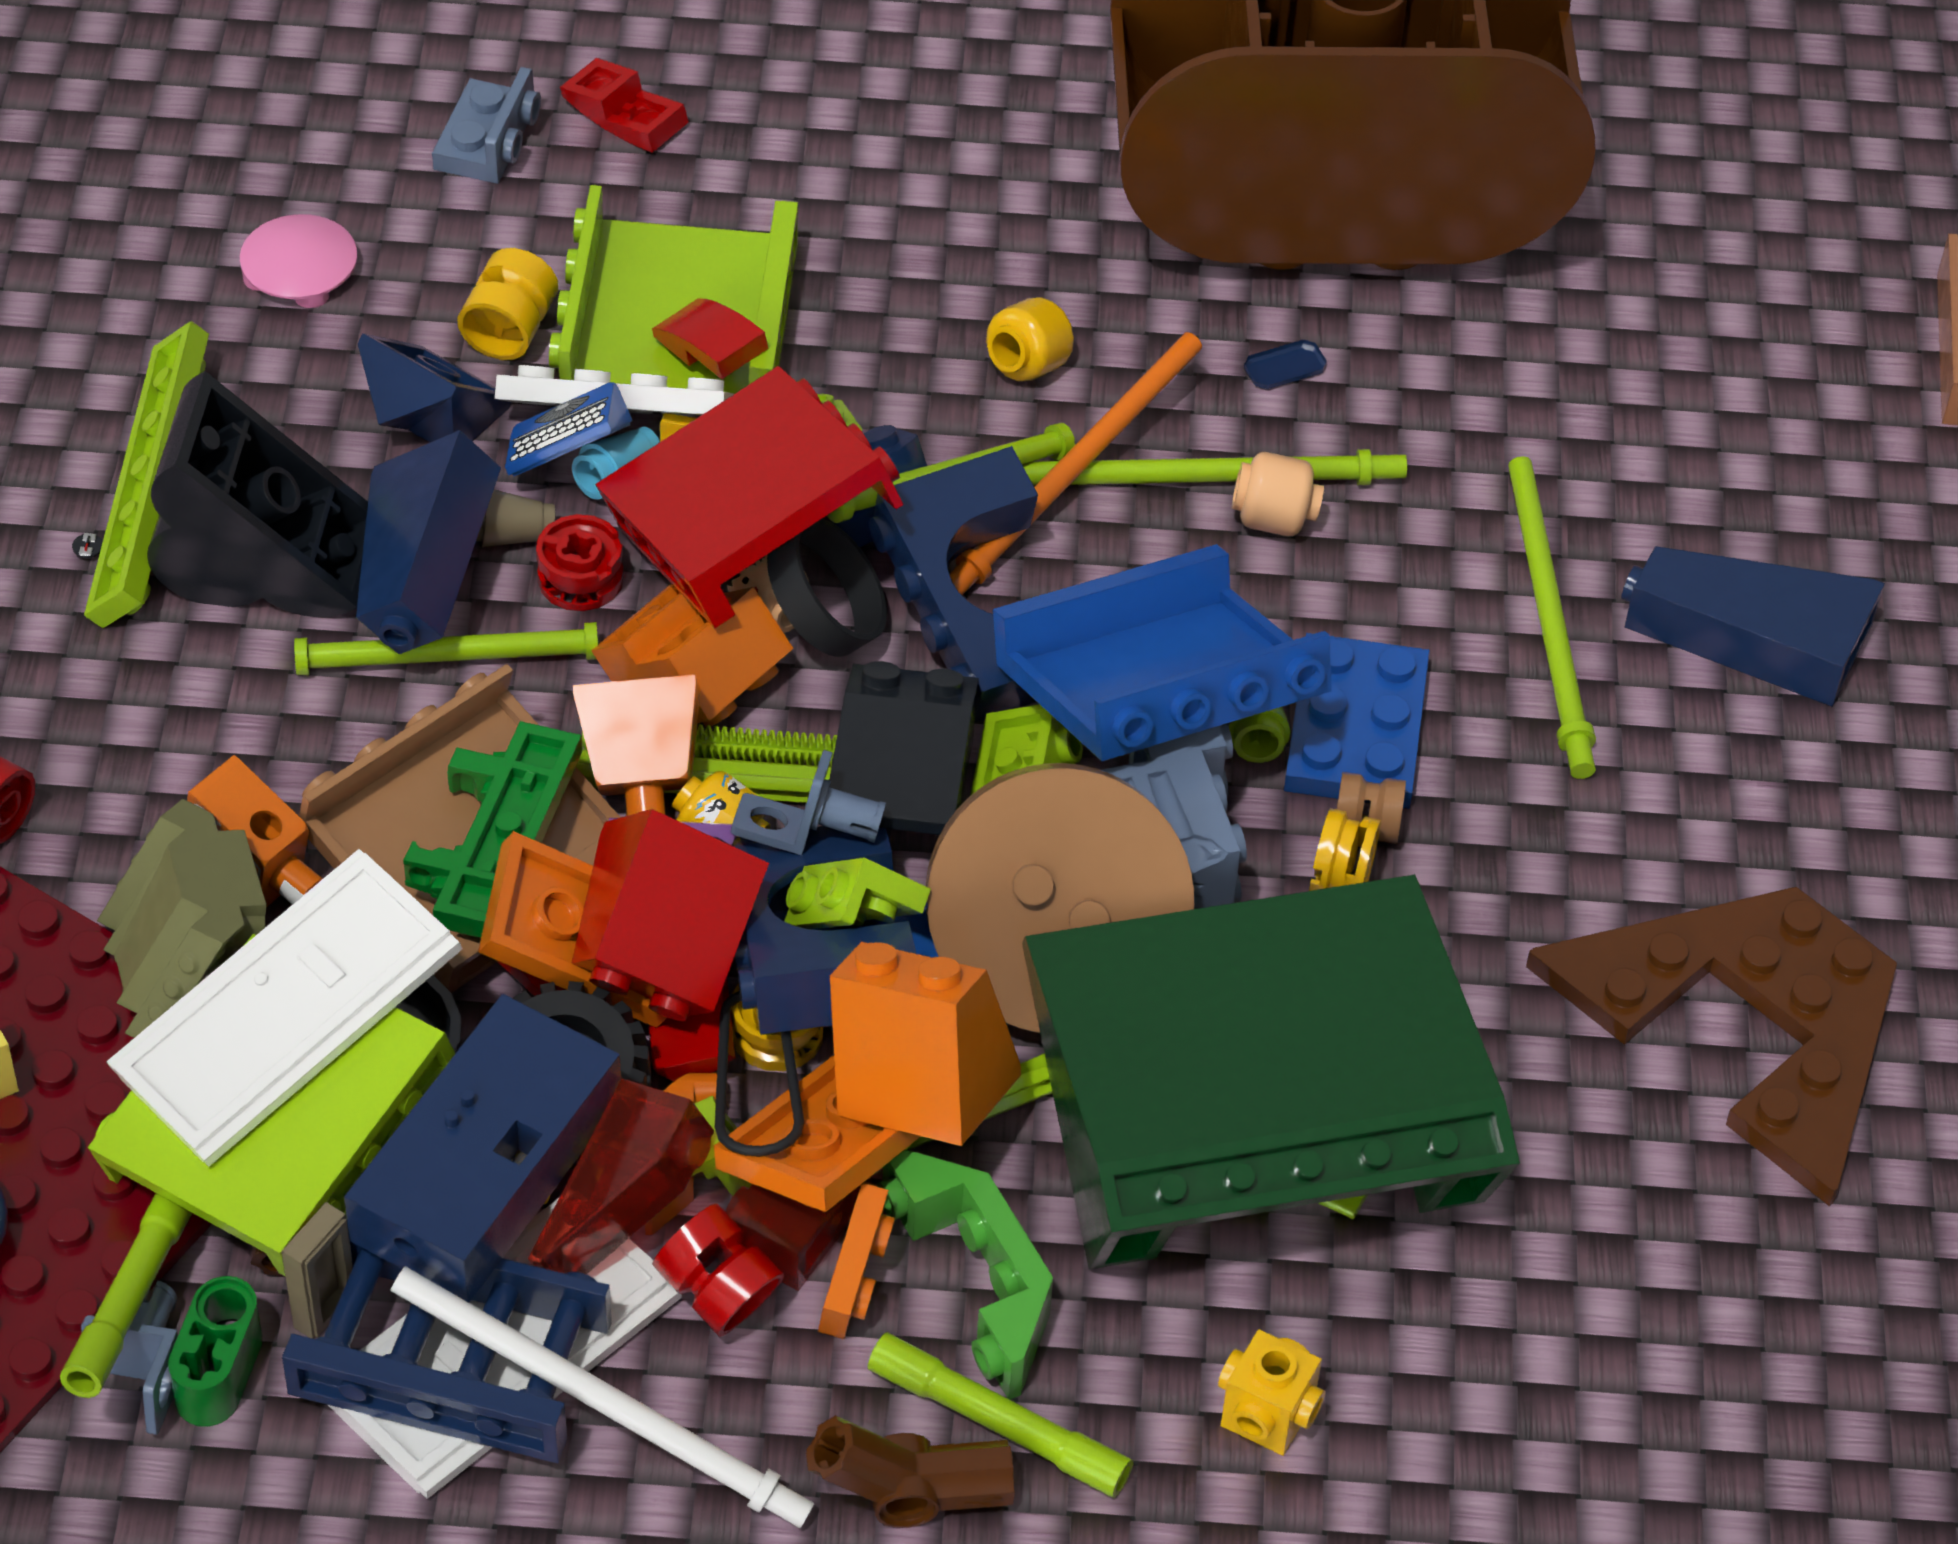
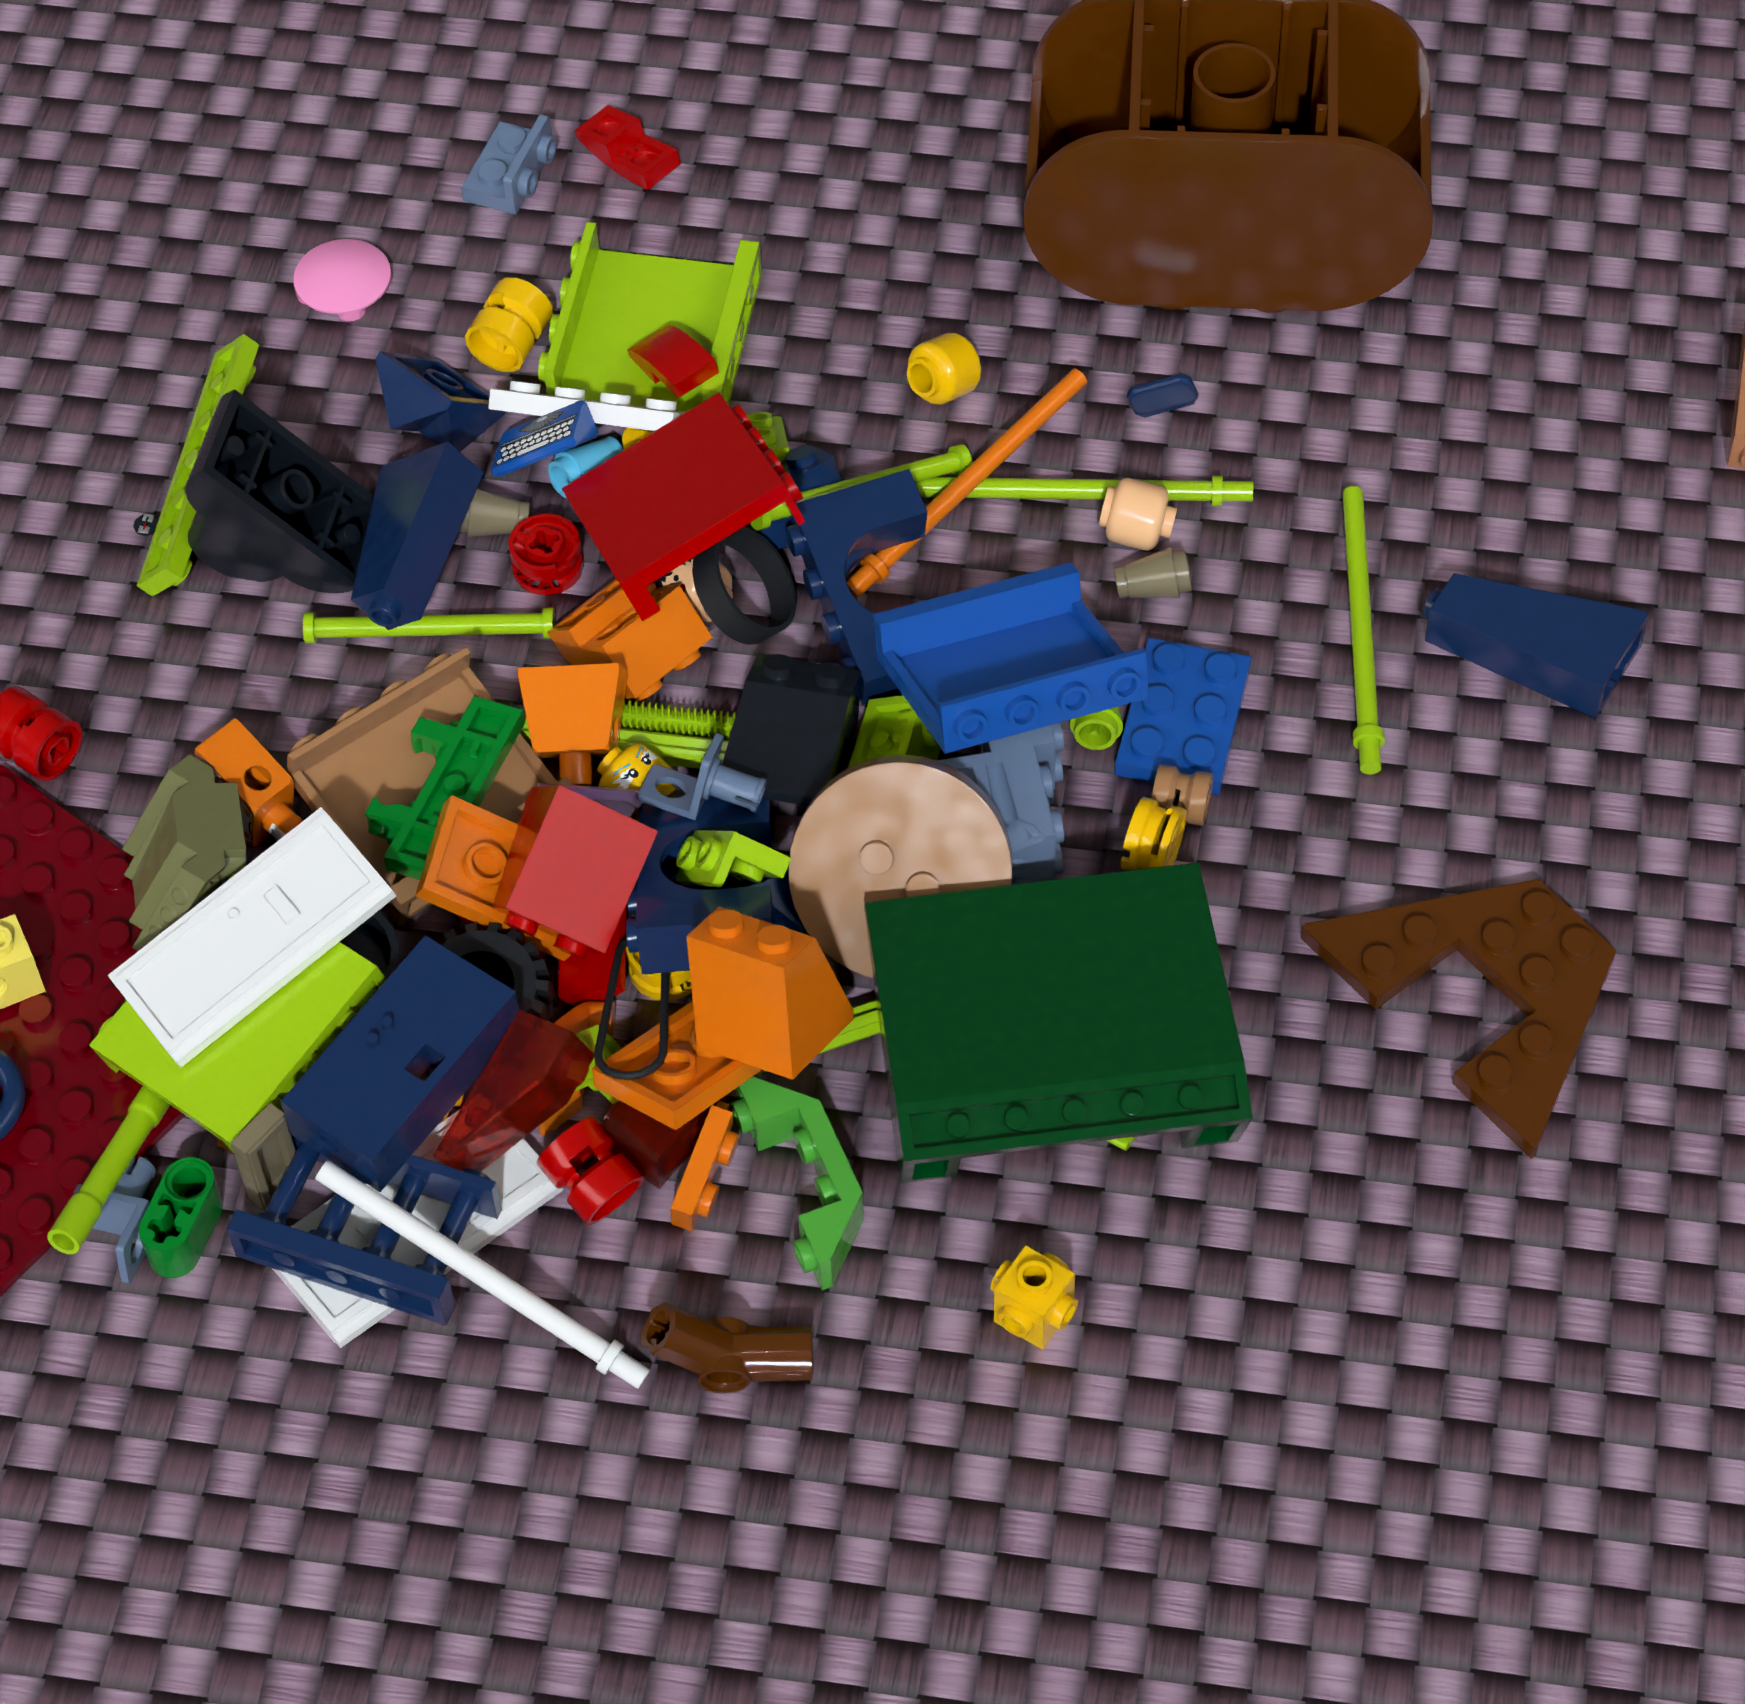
camera: 10 degrees right, 5 degrees up
lime piece [868,1332,1133,1498] -> none
none -> dark tan cone [1114,547,1192,598]

